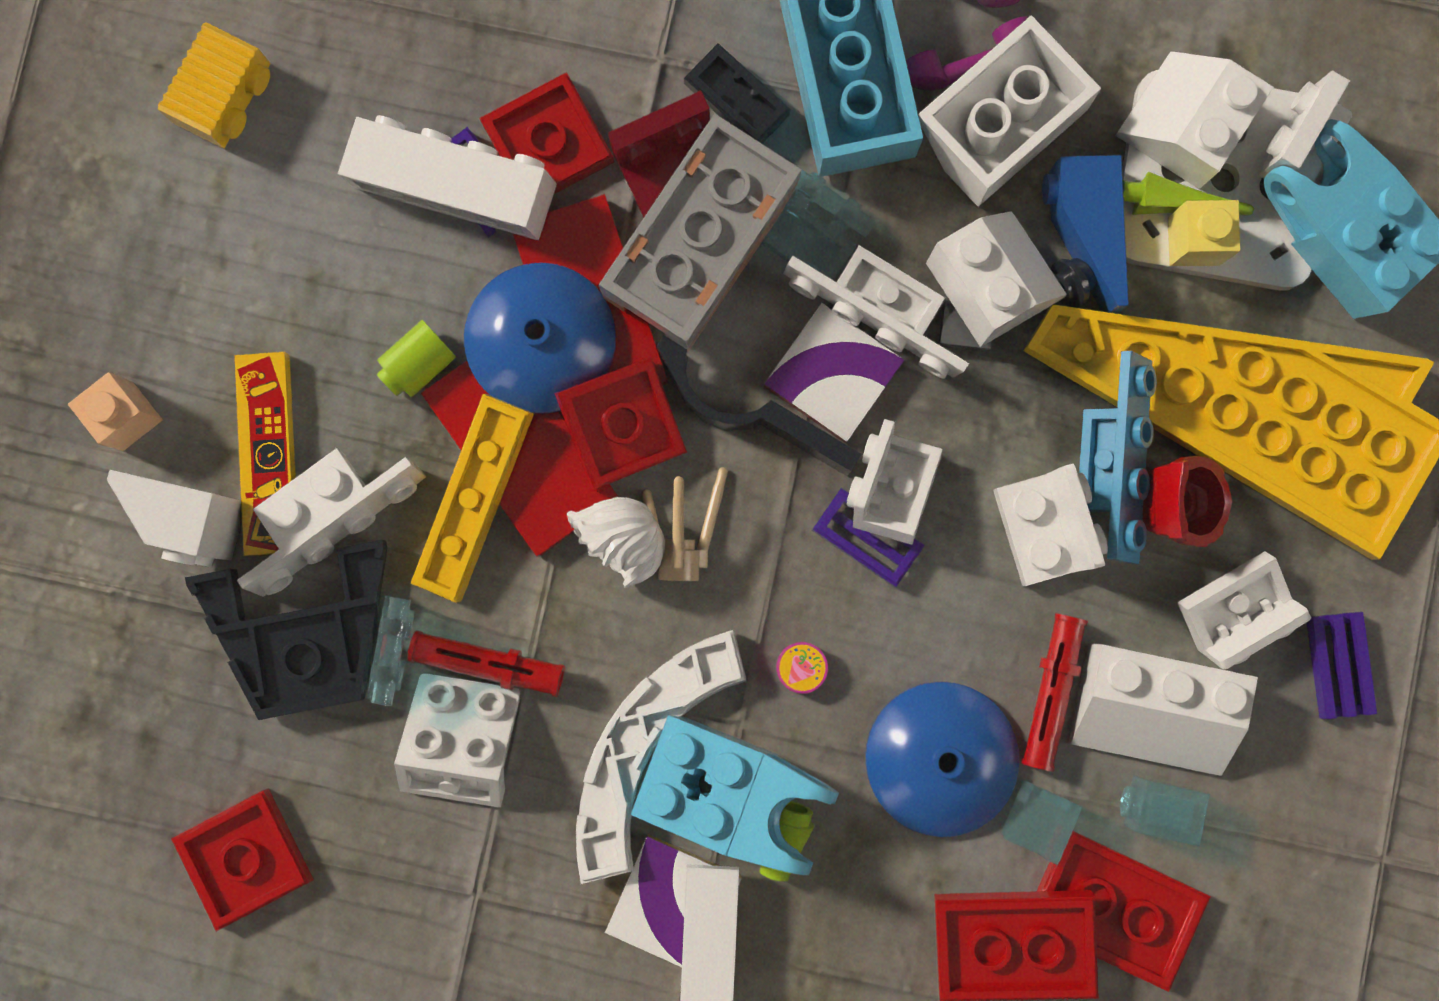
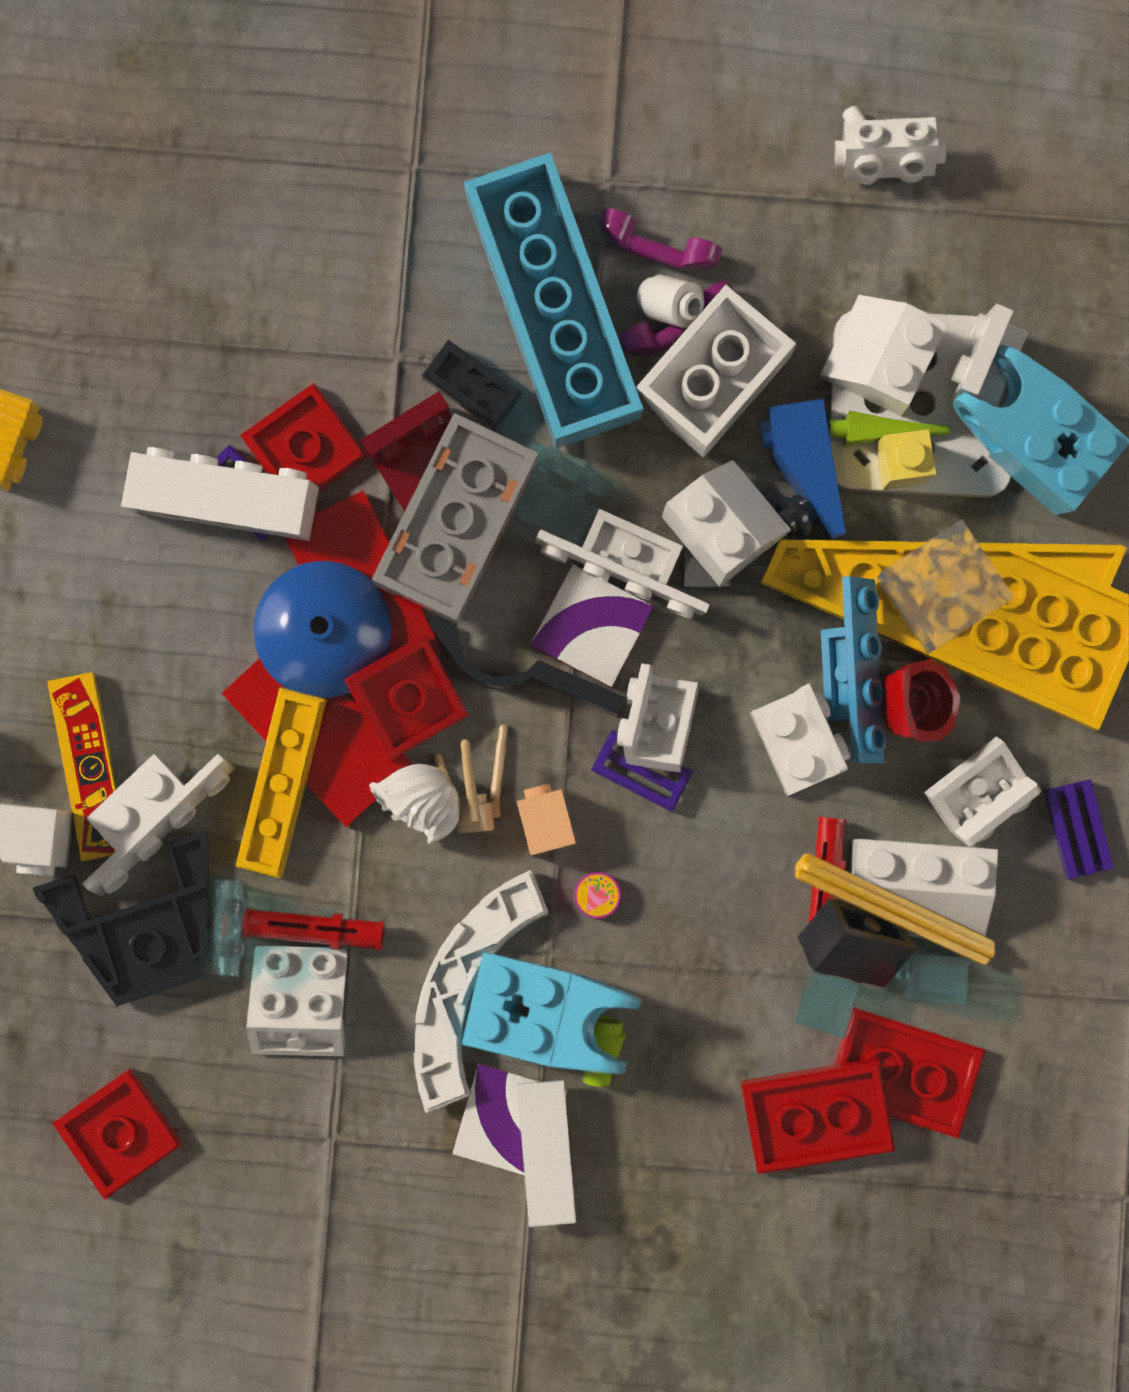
camera: 15 degrees left, 0 degrees up
lime brick [376,319,457,397] -> none
blue dish [865,682,1019,837] -> none
none -> light nougat brick [517,784,576,856]
none -> white brick [637,275,704,328]
none -> yellow axle [795,854,996,965]
none -> black brick [798,899,916,987]
none -> clear brick [876,519,1014,654]

